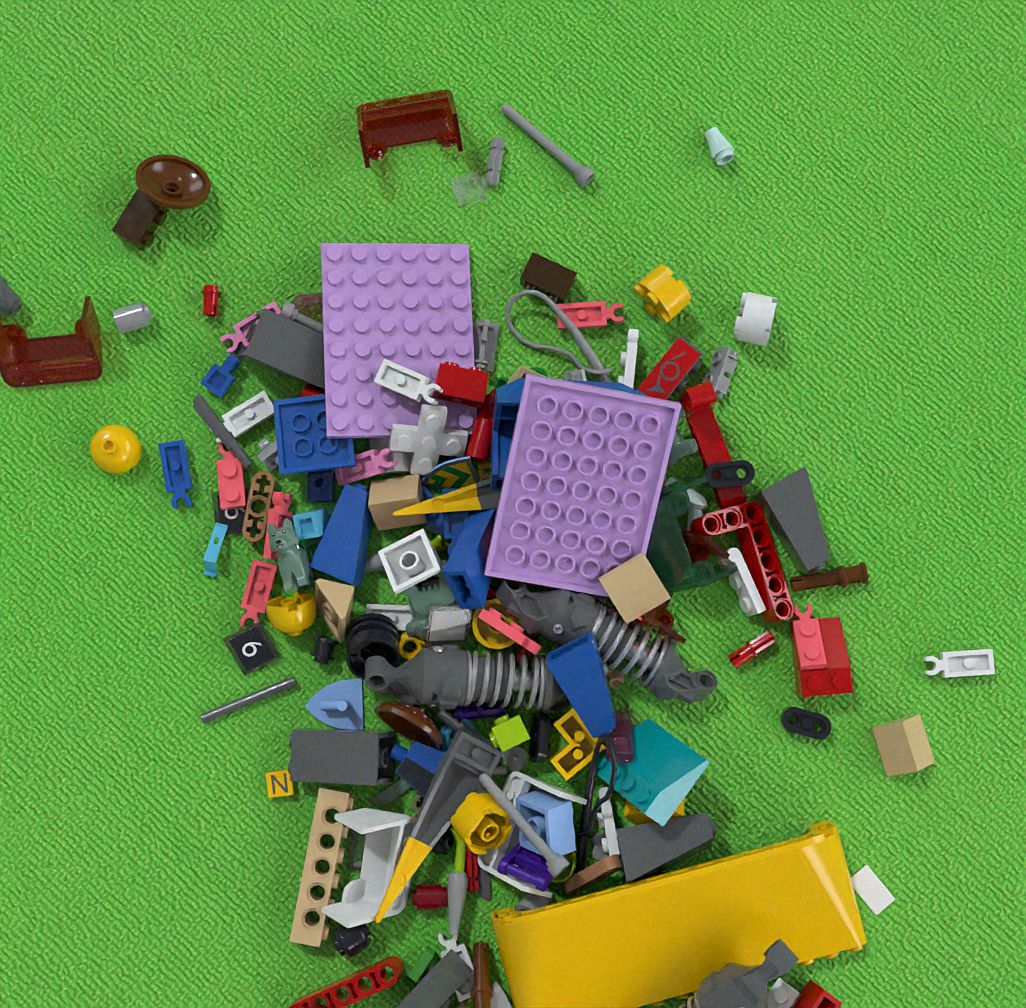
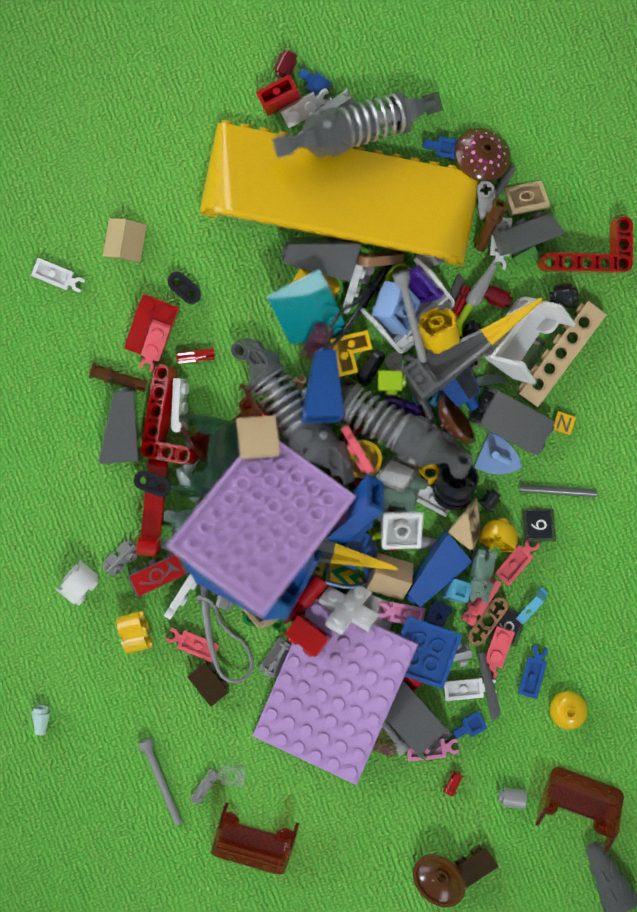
camera: 155 degrees left, 5 degrees up
white plate [373,359,443,405] -> none
white sticker [851,865,895,915] -> none

